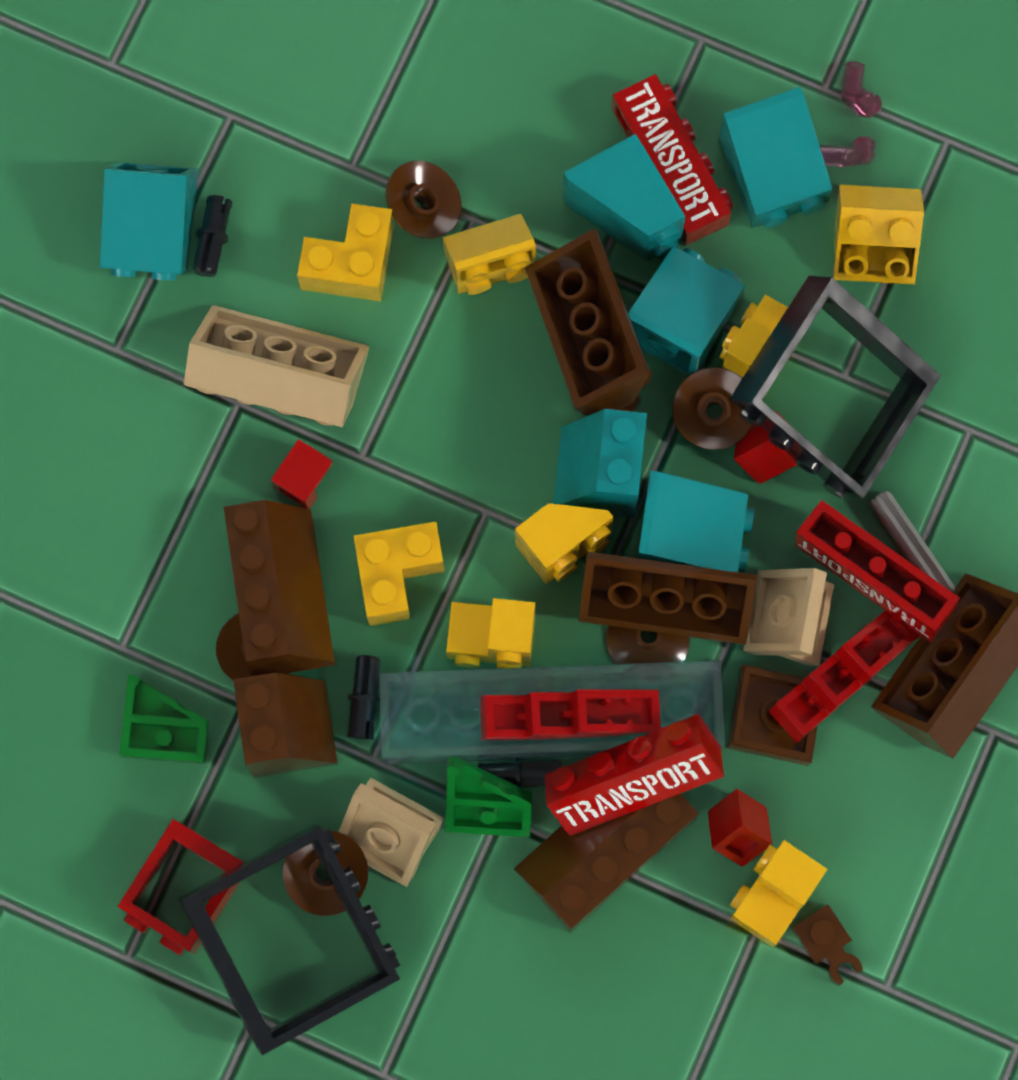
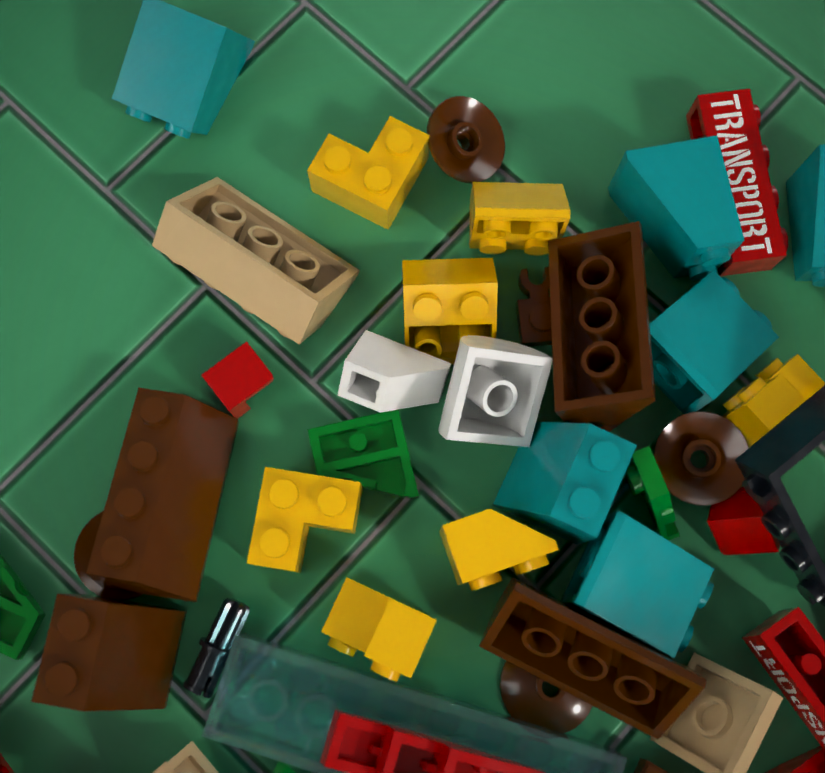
camera: 15 degrees right, 0 degrees up
black axle [193,195,233,277] -> none
none -> green wing [307,409,419,499]
none -> white slope [337,330,451,413]
none -> yellow slope [402,258,498,365]
none -> white brick [438,335,553,447]
none -> reddish brown plate [516,267,552,347]
none -> green wing [624,446,680,540]

